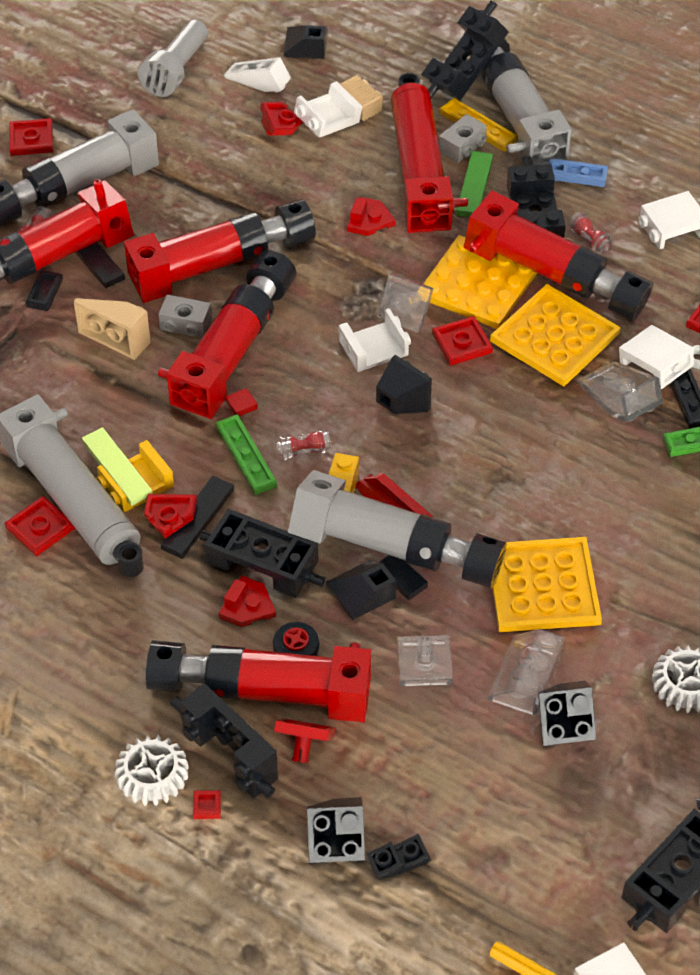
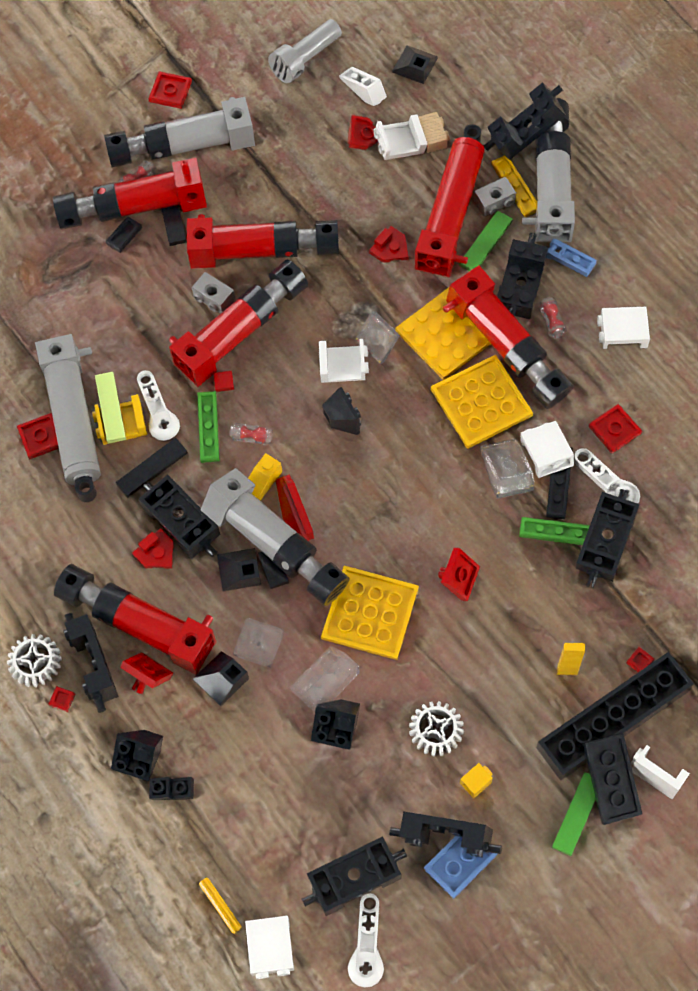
camera: 25 degrees right, 15 degrees up
tan slope [74,298,151,360] -> none
red plate [144,494,198,539] -> none
black wheel [273,622,319,656] -> none
red tile [432,316,493,366] -> none
none -> white beam [137,370,180,441]
none -> black slope [193,651,249,706]
none -> red tile [438,548,480,601]

